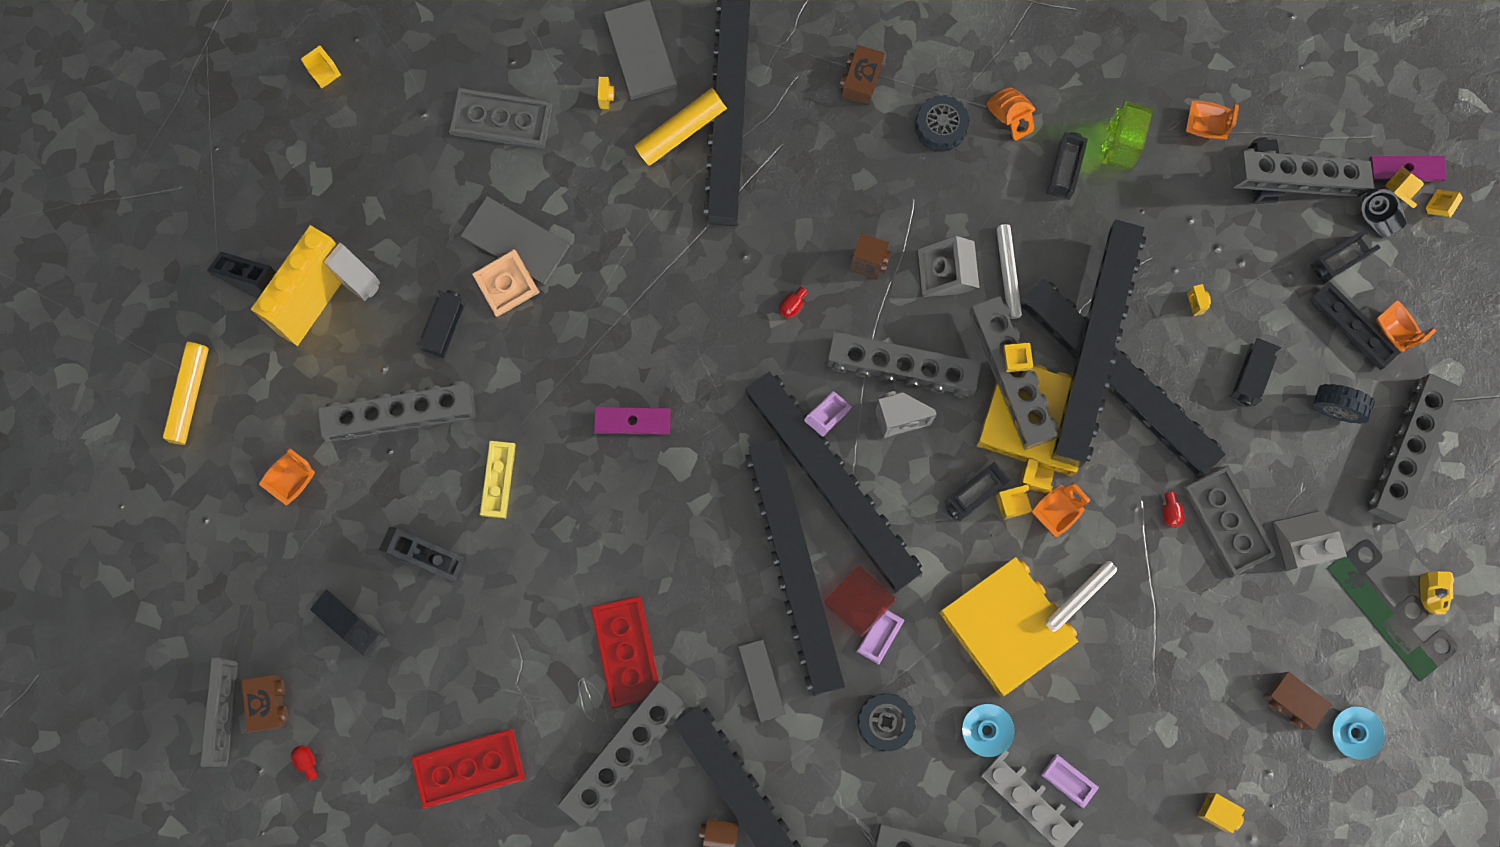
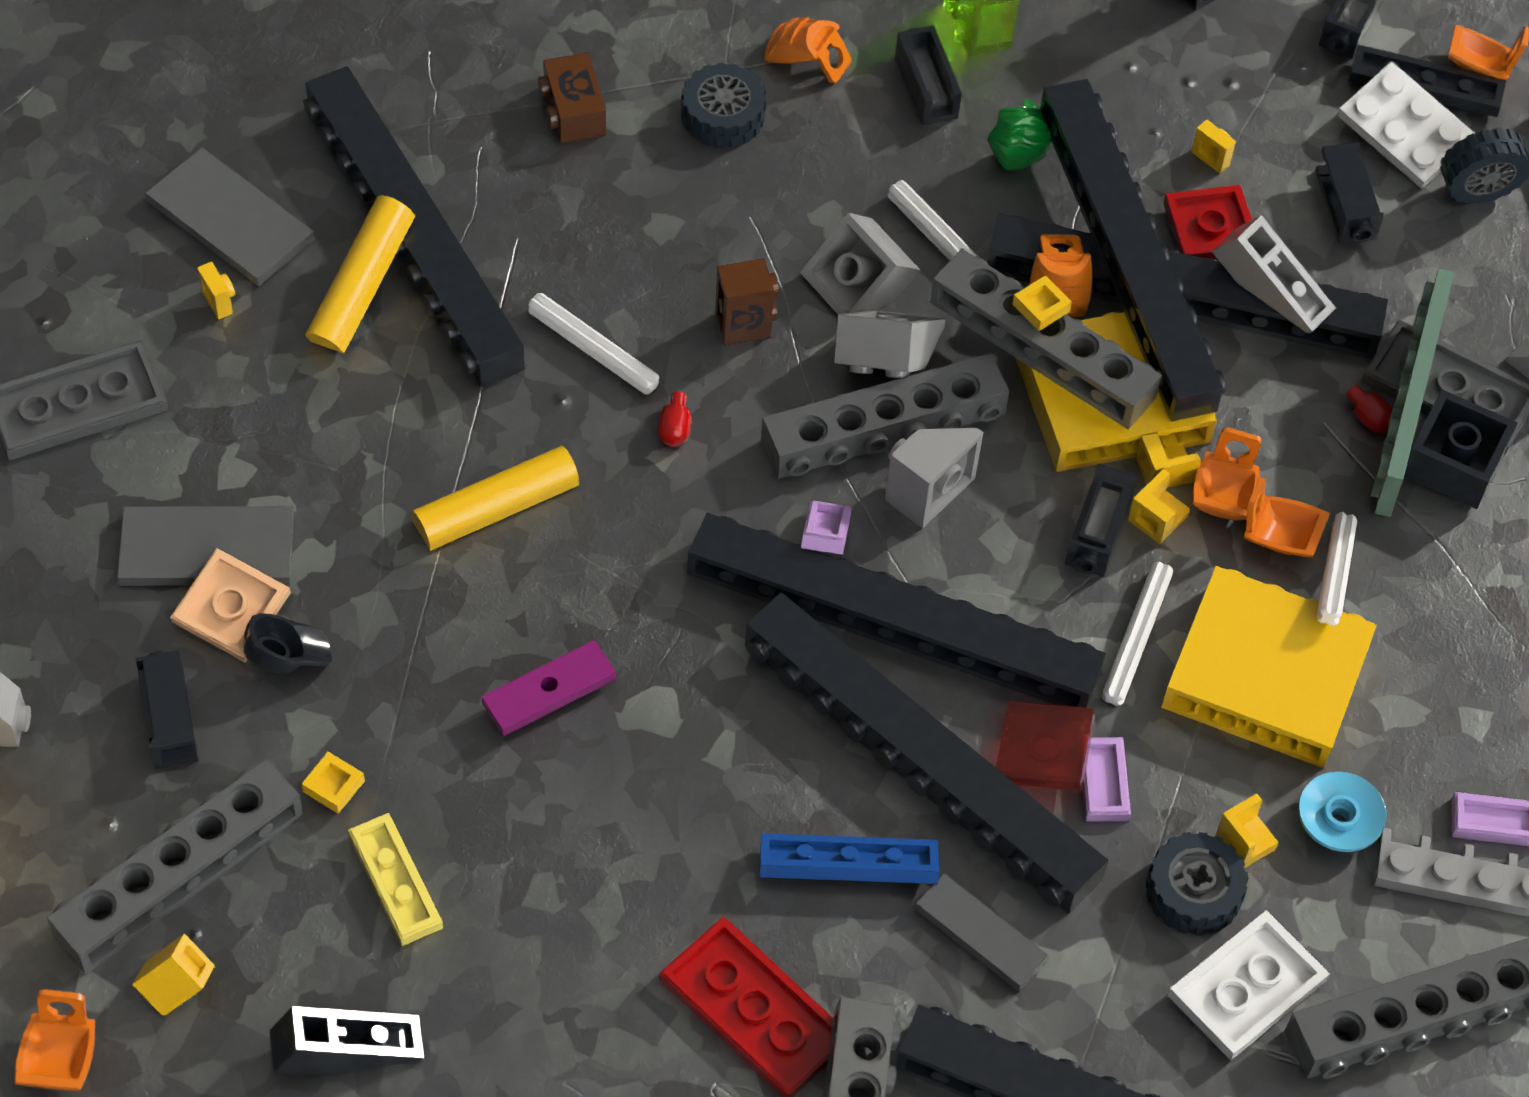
camera: 35 degrees left, 20 degrees down
none -> yellow panel [132,934,215,1015]
none -> black cap [243,613,332,675]
none -> yellow plate [301,752,365,814]
none -> yellow brick [411,445,579,551]
none -> white axle [528,293,659,395]
none -> blue plate [760,833,939,884]
none -> light grey slope [835,310,945,378]
none -> green hair [987,99,1052,170]
none -> orange piece [1029,234,1092,317]
none -> white axle [1102,562,1173,706]
none -> red plate [1163,184,1252,260]
none -> white plate [1168,910,1330,1061]
none -> light grey slope [1212,215,1336,333]
none -> yellow panel [1215,794,1279,869]
none -> orange piece [1244,477,1330,558]
none -> white plate [1337,62,1475,189]
none -> sand green plate [1371,268,1454,517]
none -> black brick [1404,390,1518,509]

